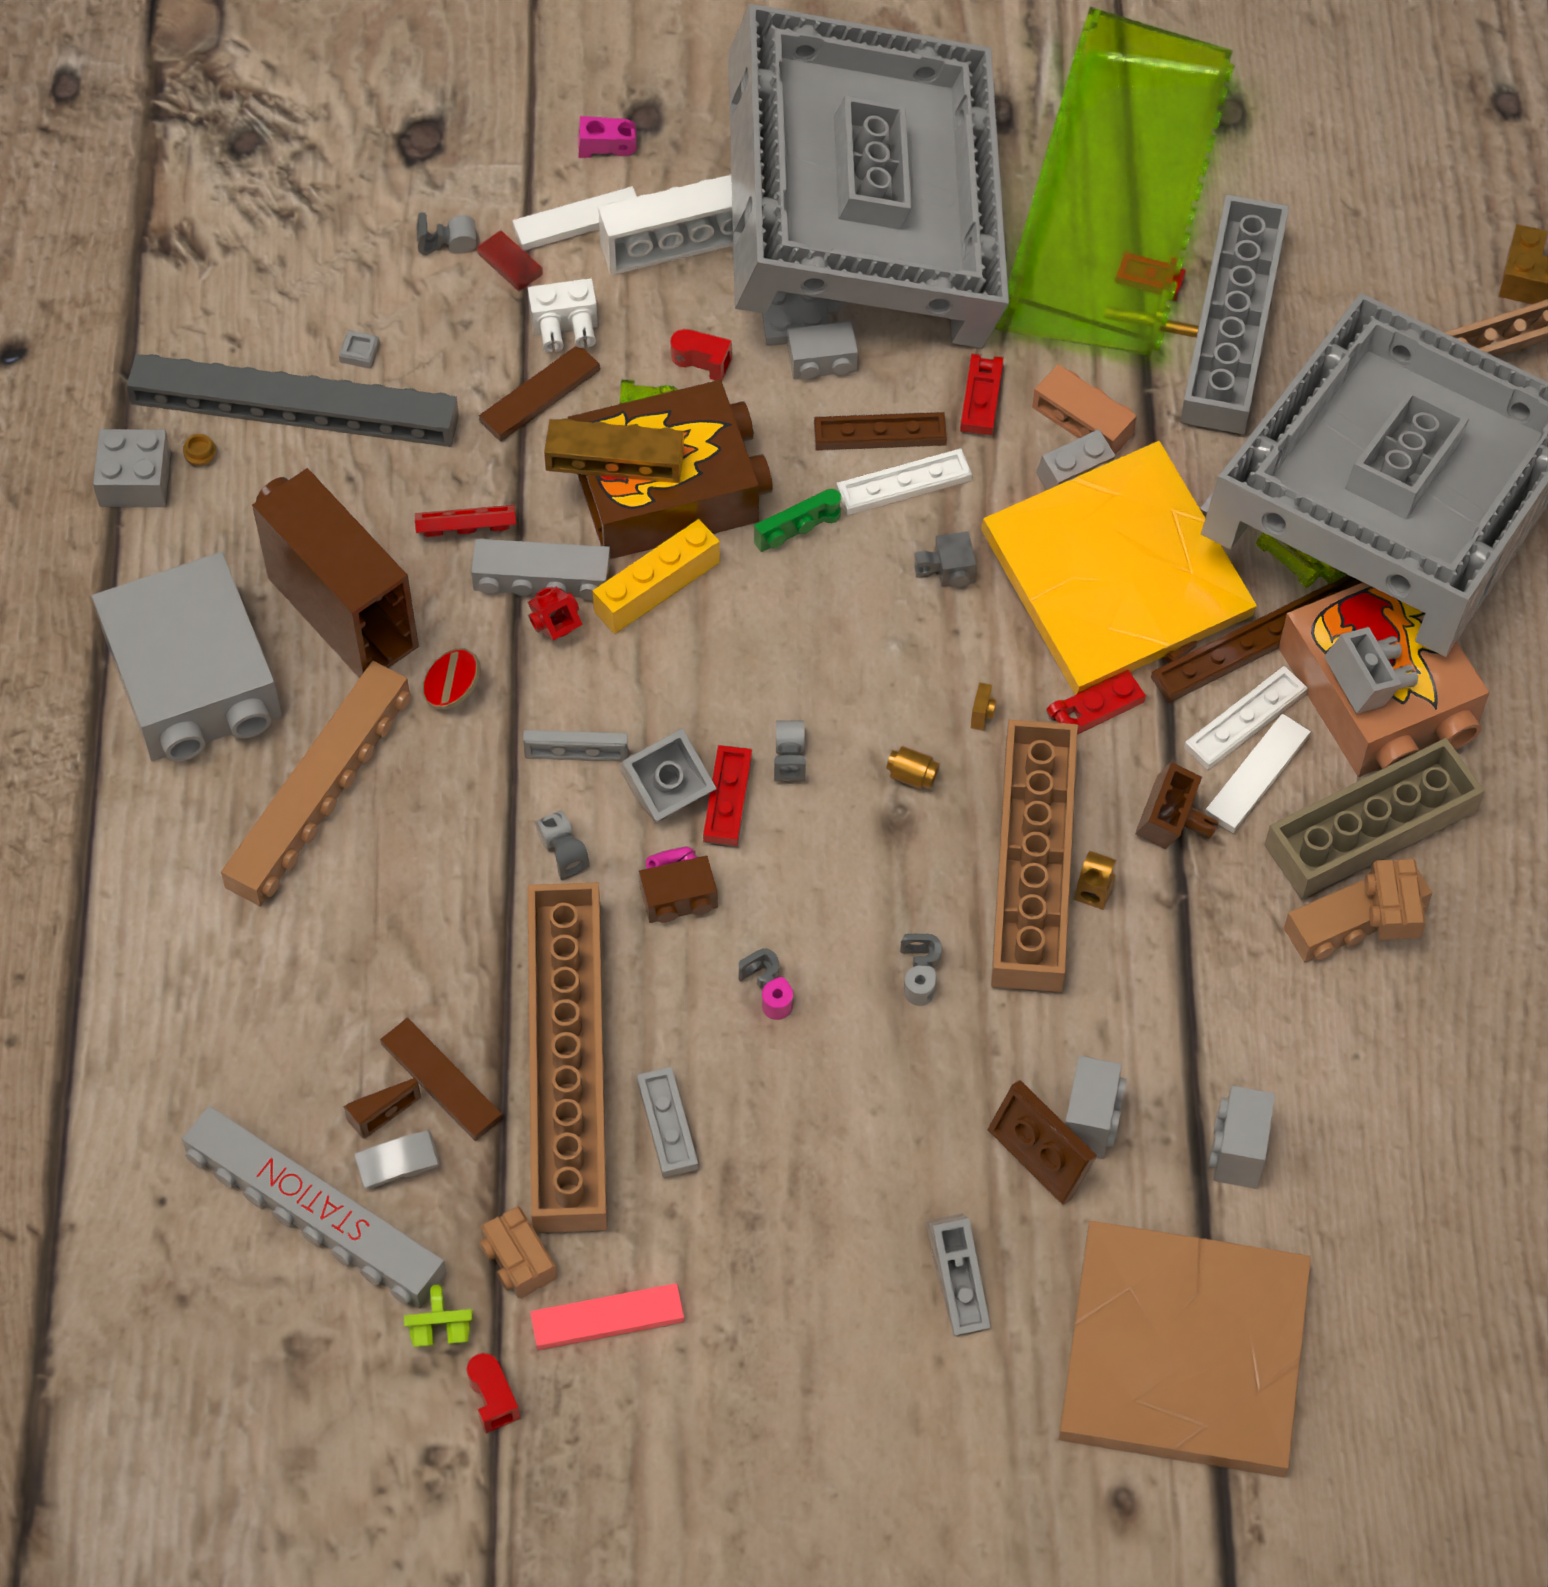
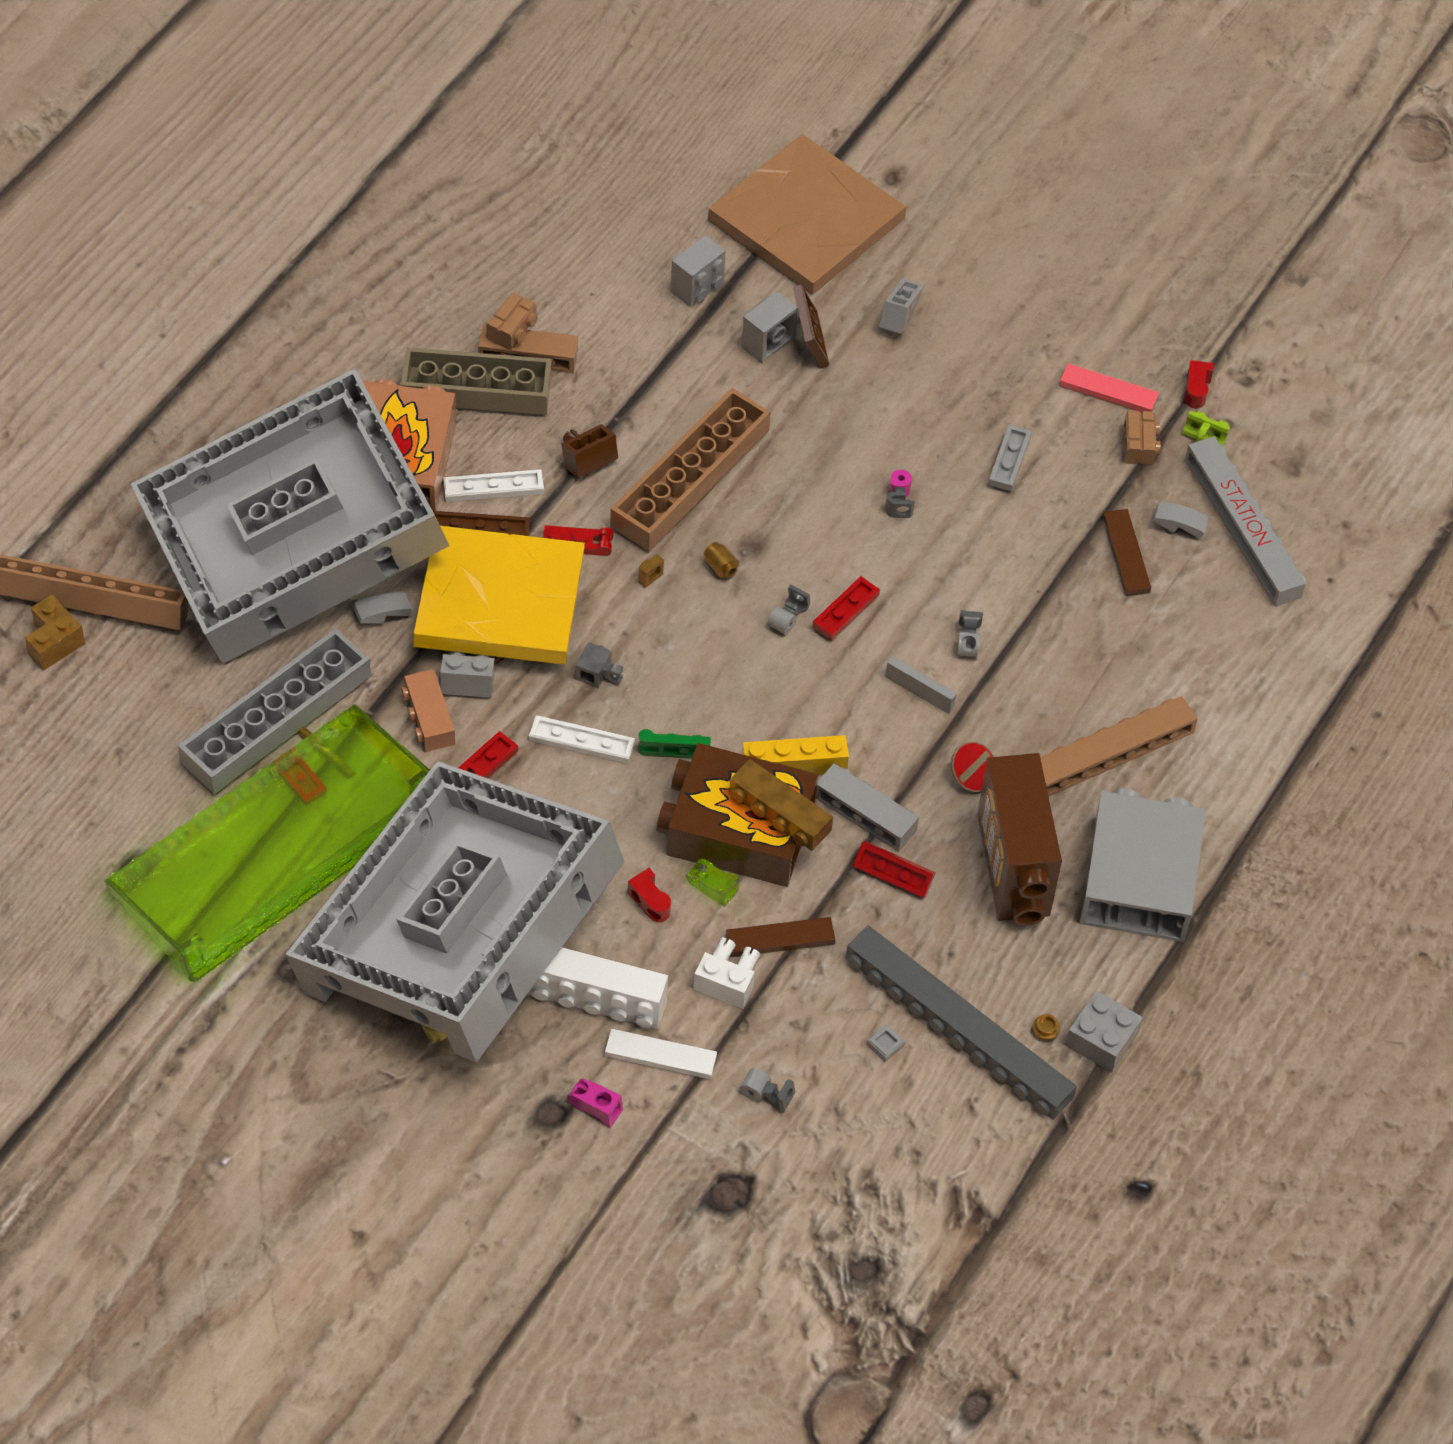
camera: 150 degrees left, 5 degrees down
reddish brown slope [344,1078,421,1139] -> none
clear red tile [477,230,543,292] -> none
red brick [527,586,583,641] -> none
medium nougat brick [528,882,607,1233] -> none
light grey slope [619,728,717,823] -> none
reddish brown brick [639,855,718,923] -> none
dark pink arm [646,846,697,869] -> none
reddish brown tile [814,412,947,450] -> none
leg [900,934,942,1006] -> none
pearl gold leg [1074,850,1117,910] -> none
white tile [1205,714,1311,833] -> none
light grey brick [1324,627,1418,714] -> none

